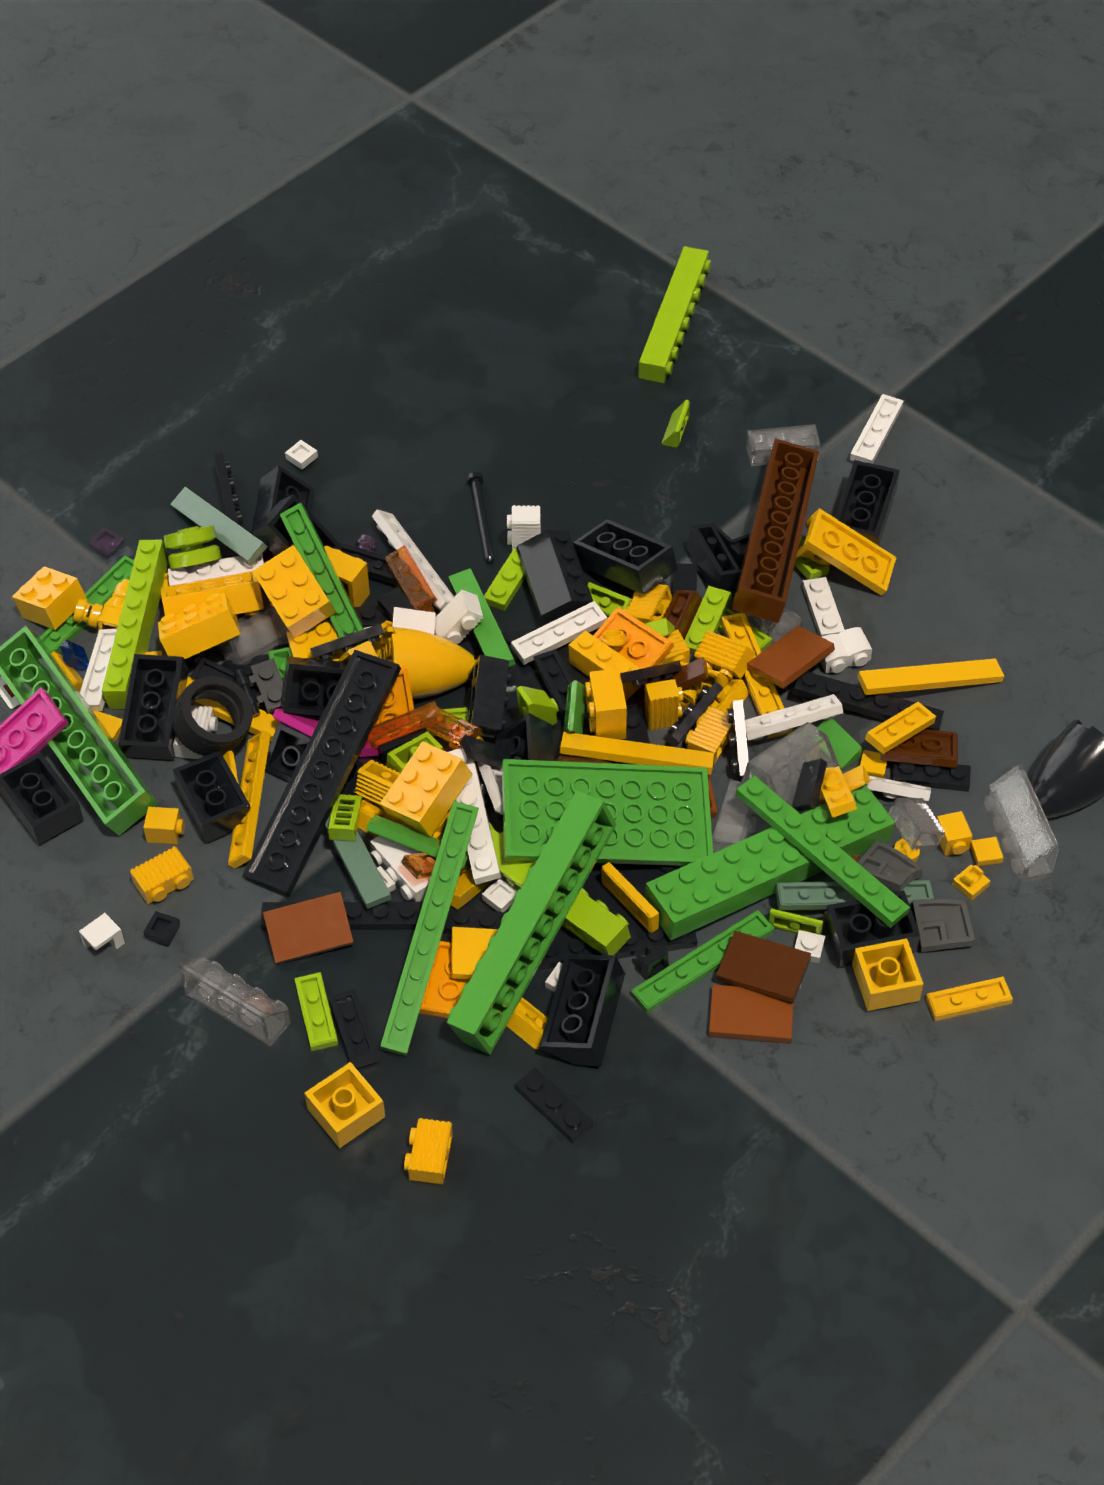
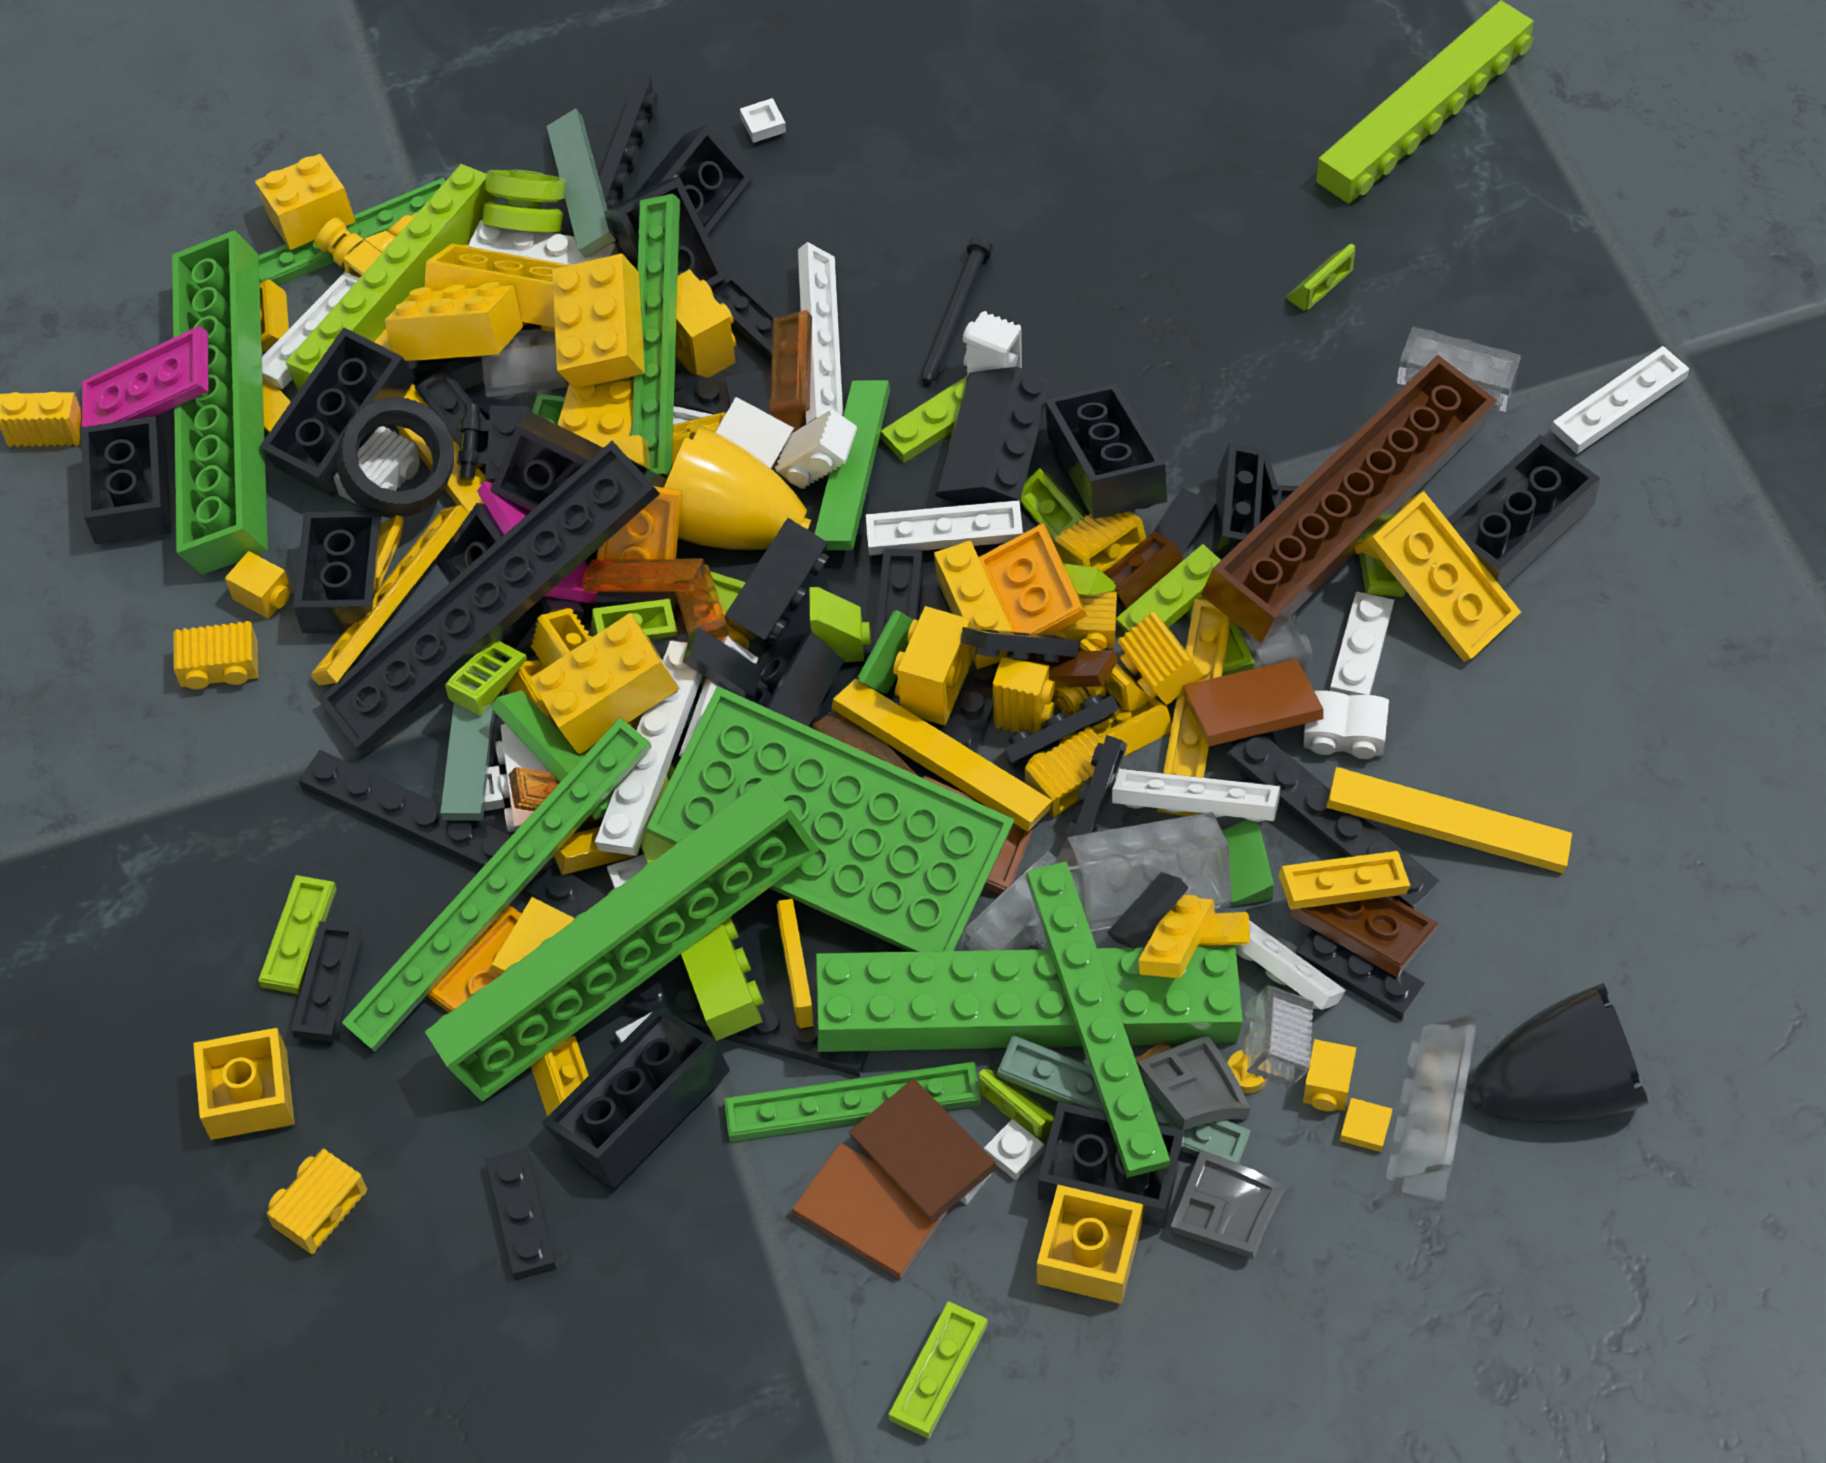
camera: 30 degrees right, 5 degrees up
clear blue plate [60,640,89,671] -> none
white panel [79,913,125,950] -> none
clear purple plate [89,527,124,557] -> none
black plate [143,911,181,946] -> none
clear slope [179,957,291,1047] -> none
dark orange tile [263,892,354,965] -> none
black plate [310,624,384,660] -> none
clear purple plate [354,535,378,553] -> none
yellow plate [601,630,626,649] -> none
black tile [636,945,669,980] -> none
yellow tile [860,750,887,778] -> none
yellow tile [925,976,1013,1021] -> none
yellow tile [952,865,991,901] -> none
none -> lime plate [888,1301,988,1439]

